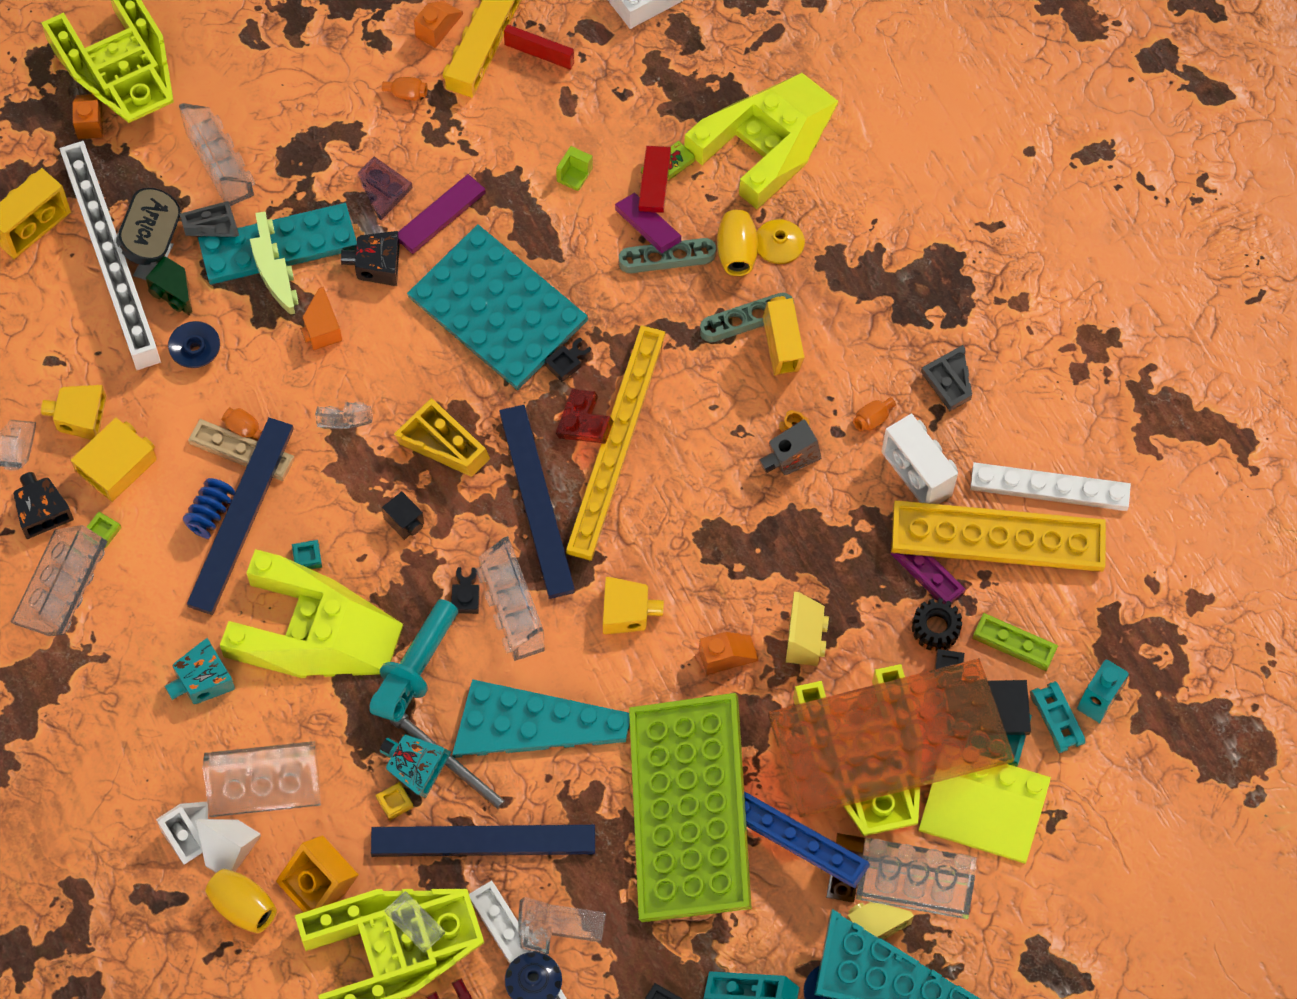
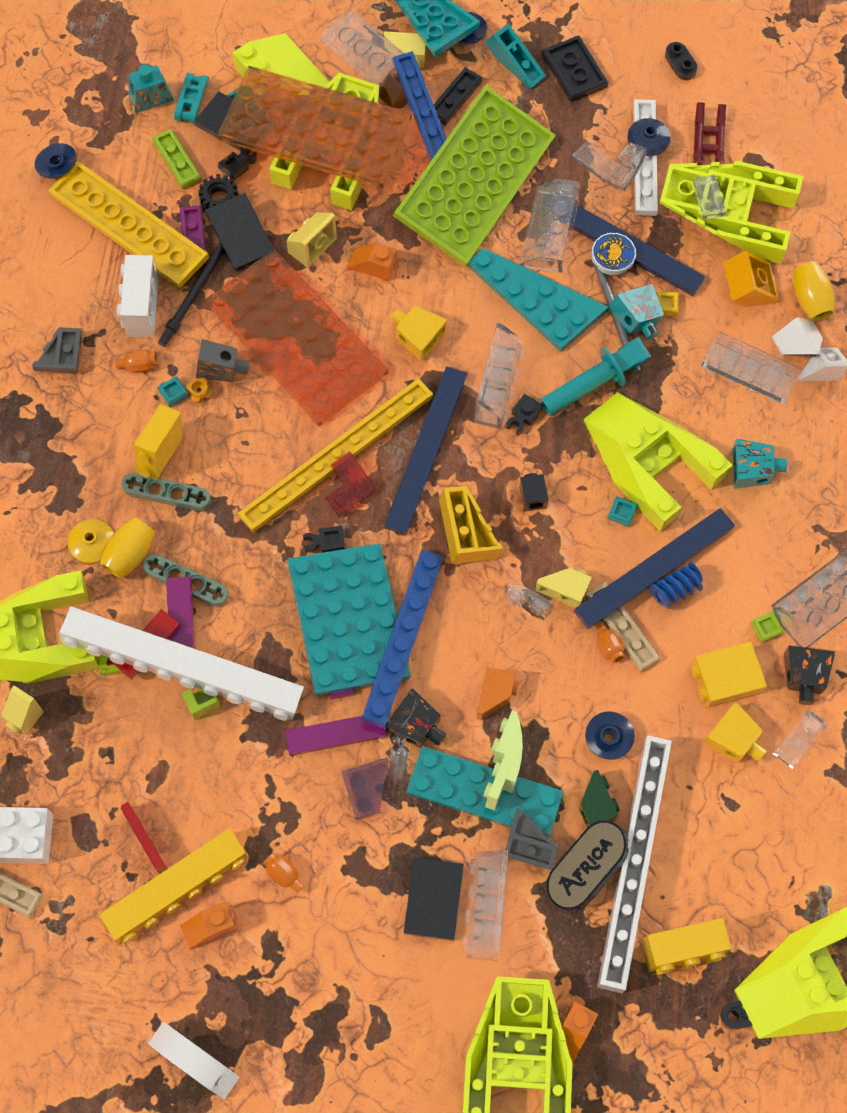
camera: 145 degrees left, 5 degrees up
white plate [970,462,1131,511] -> none
none -> light yellow slope [1,686,44,735]
none -> dark blue dish [35,143,77,179]
none -> white brick [59,606,304,721]
none -> teal tile [157,376,189,407]
none -> black bar [158,243,225,347]
none -> black tile [205,193,275,271]
none -> clear orange plate [205,249,388,427]
none -> blue plate [361,549,444,728]
none -> black tile [403,857,464,941]
none -> black tile [434,67,482,125]
none -> clear slope [519,179,580,273]
none -> light yellow slope [535,568,592,608]
none -> tile [591,233,636,275]

